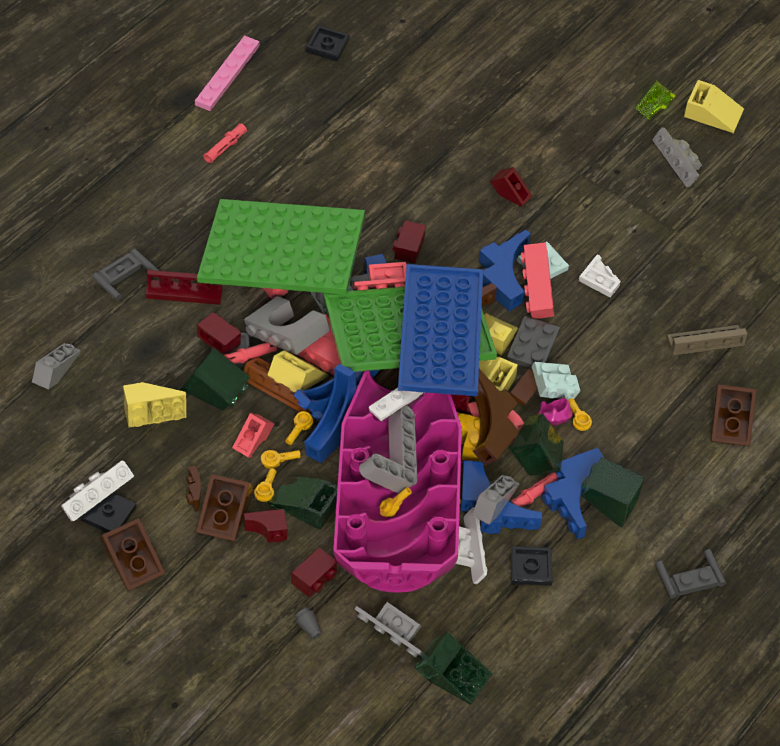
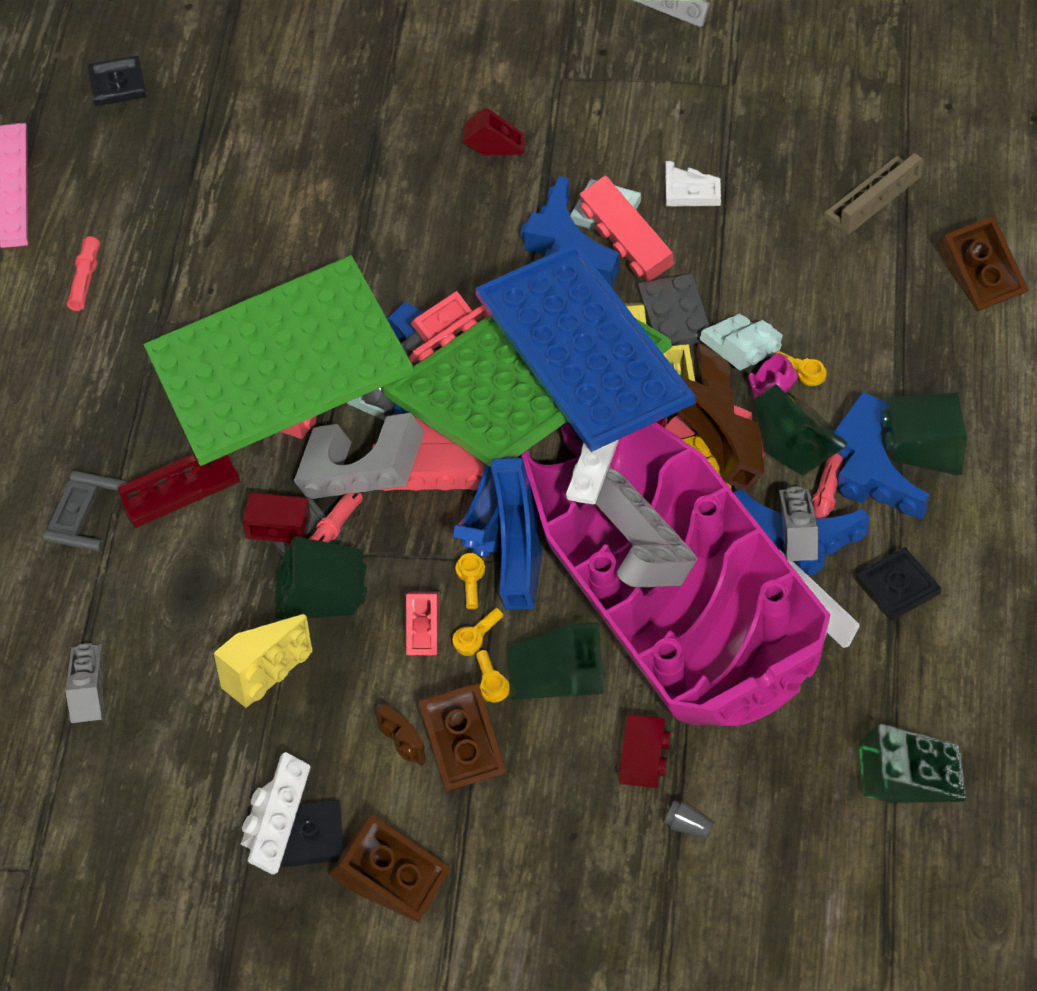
camera: 25 degrees left, 0 degrees up
dark orange fence [241,357,313,412] -> none
dark red arch [244,509,288,543] -> none
light yellow slope [268,351,329,392] -> none
light grey bracket [354,602,426,658] -> none
yellow plate [380,487,412,518] -> none
dark red brick [392,220,426,264] -> none

